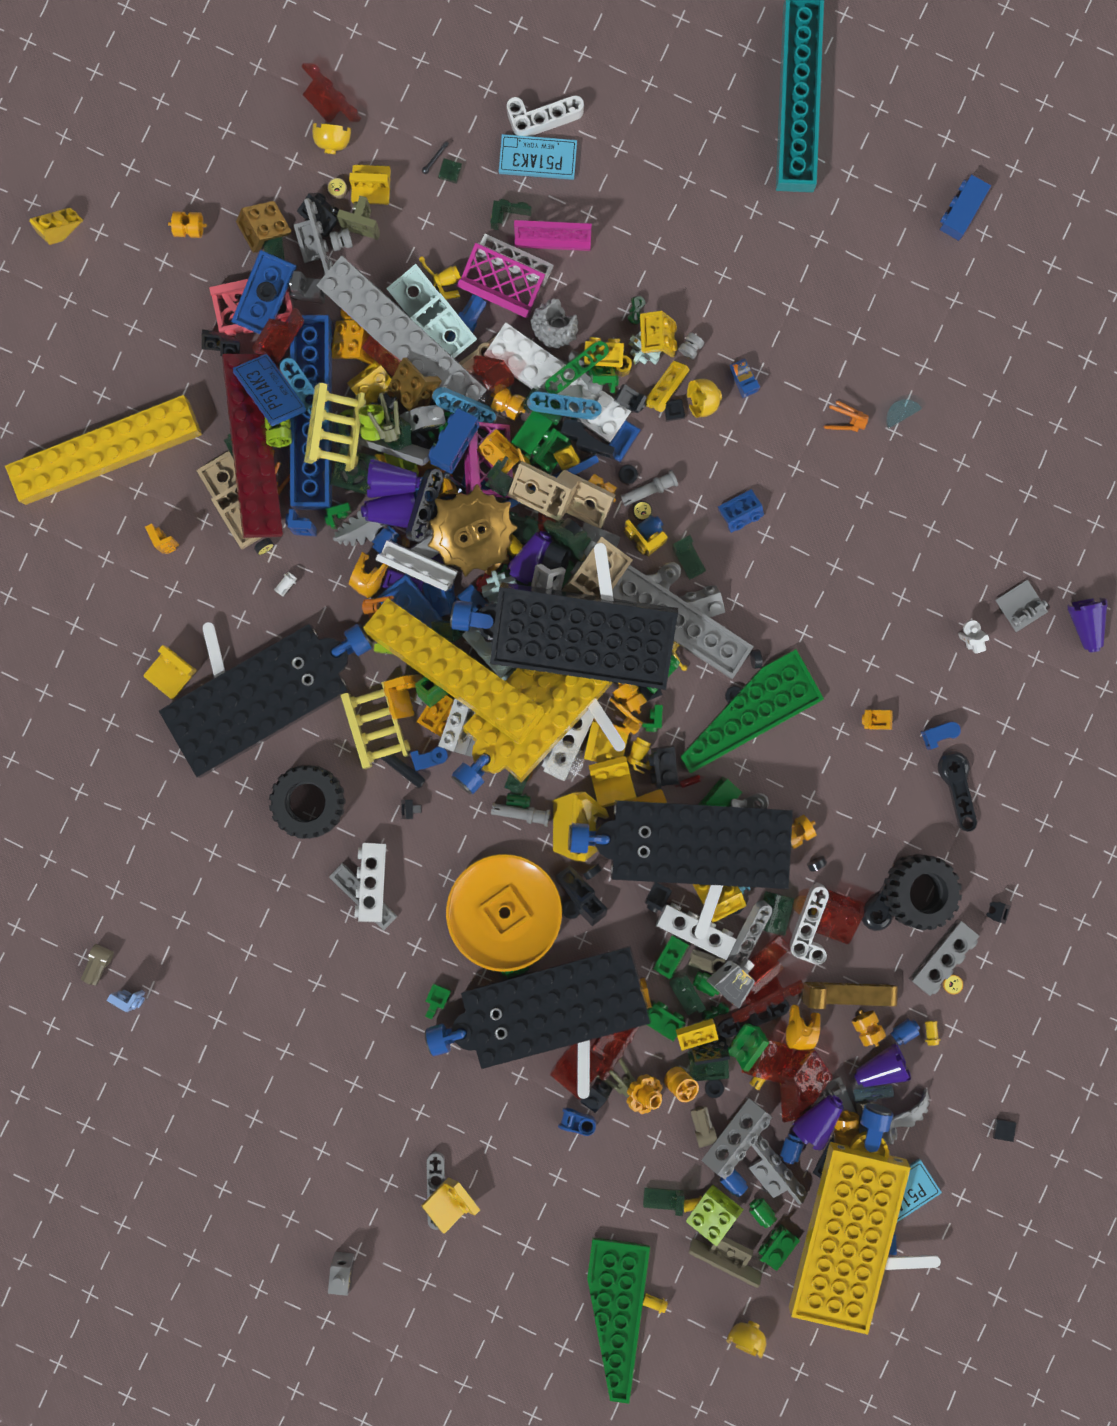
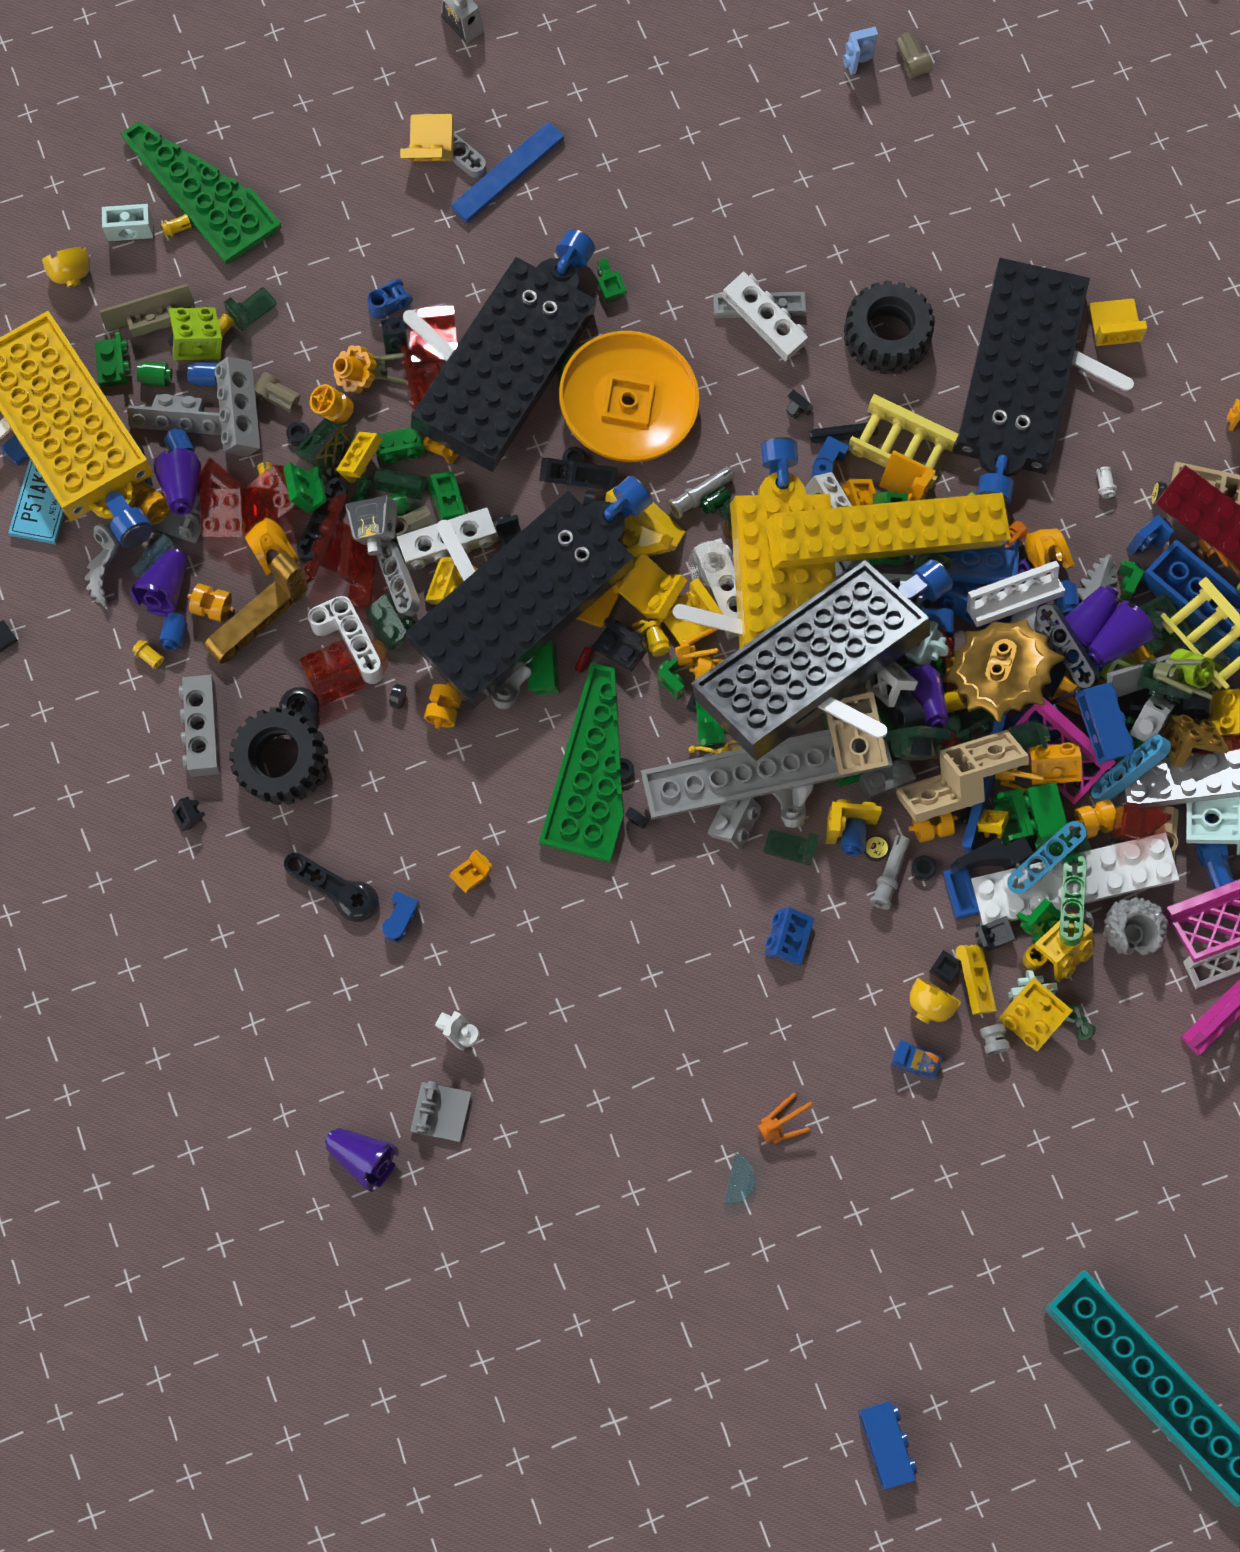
camera: 130 degrees right, 15 degrees down
light yellow tile [942,974,963,994] -> none
none -> light aqua brick [102,204,153,241]
none -> blue tile [451,121,564,223]

